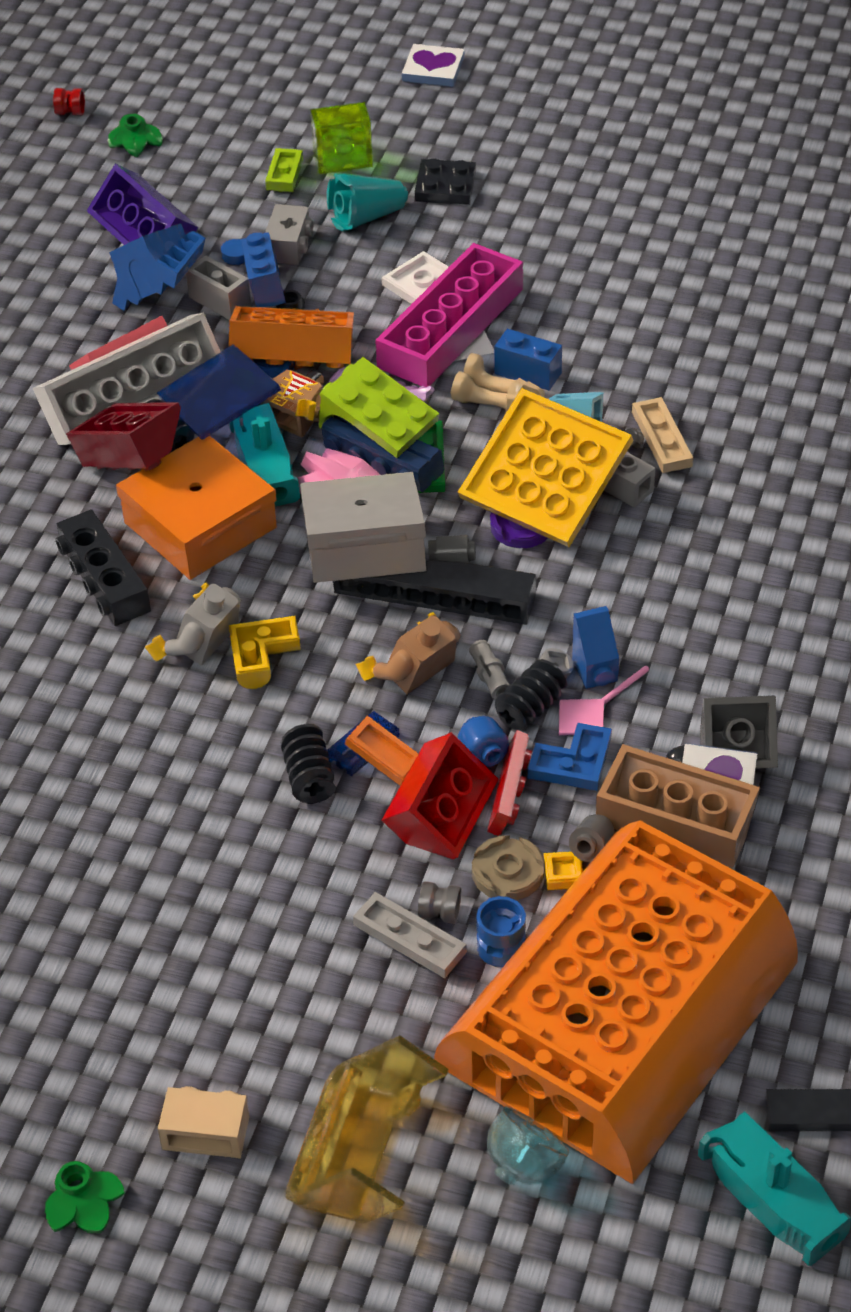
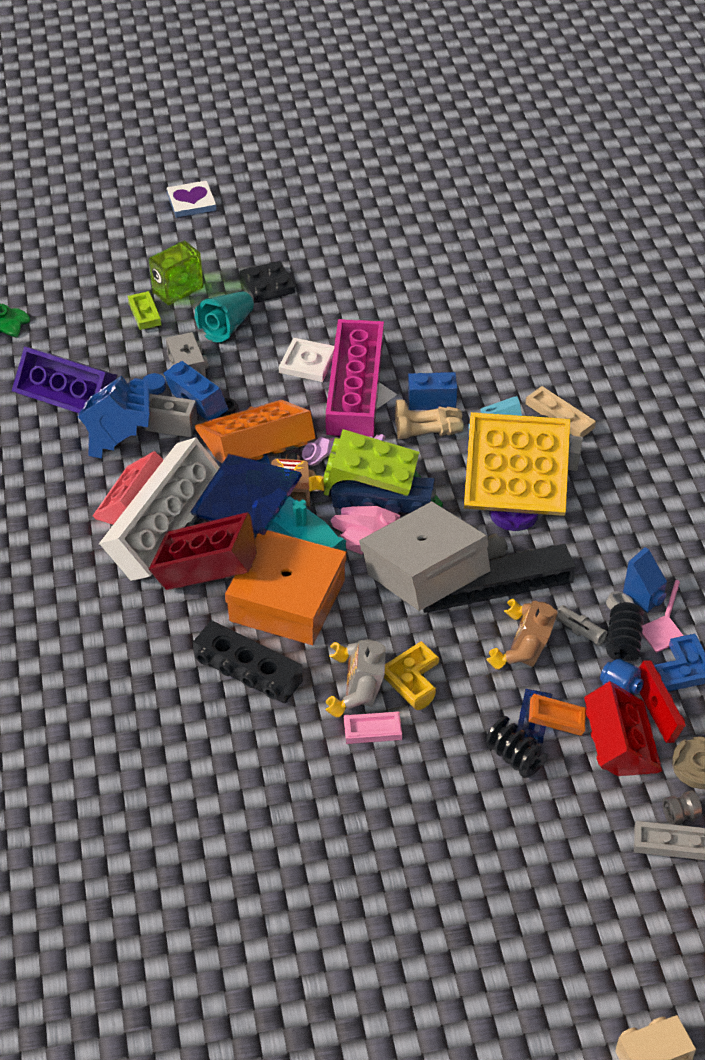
camera: 30 degrees left, 0 degrees up
none -> bright pink tile [344,712,402,744]

